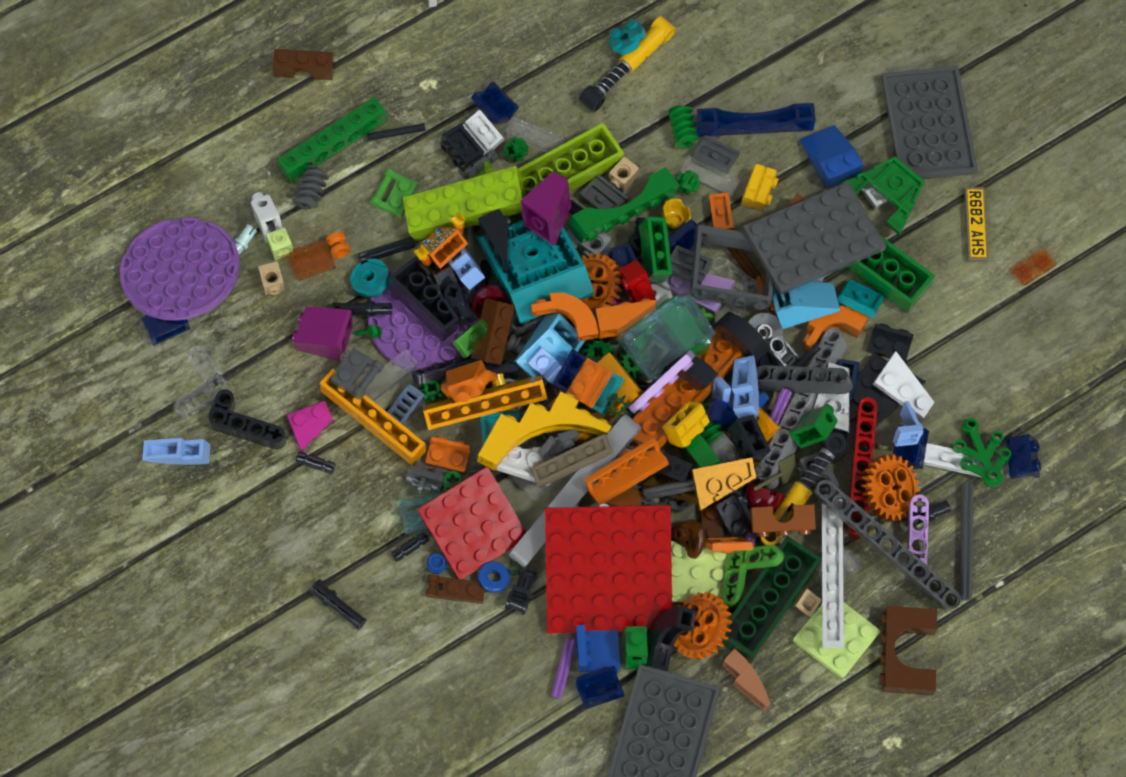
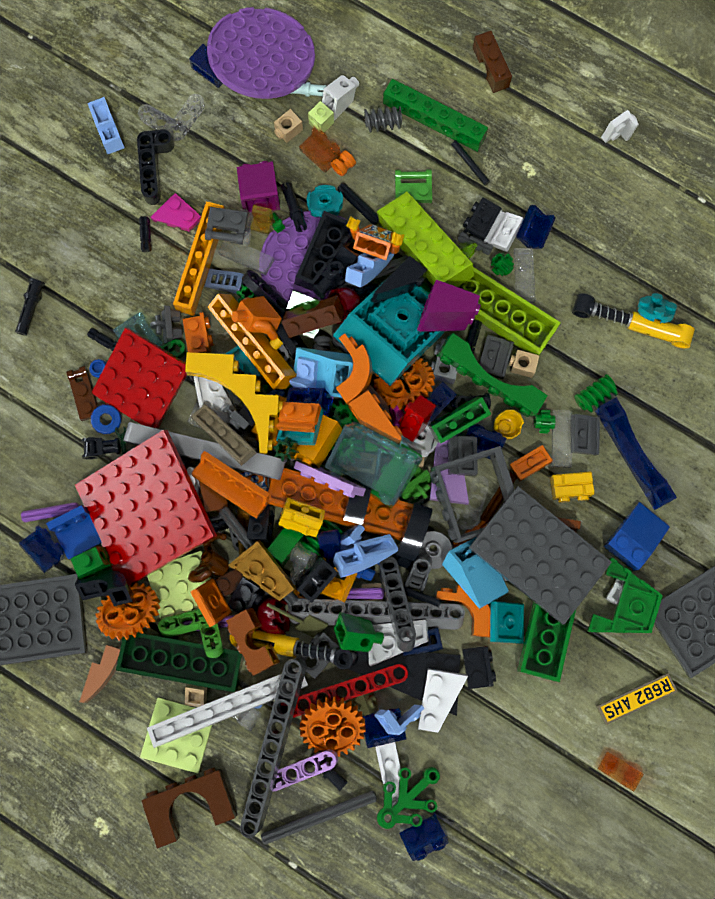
camera: 70 degrees right, 10 degrees up
none -> clear yellow bracket [251,205,273,234]

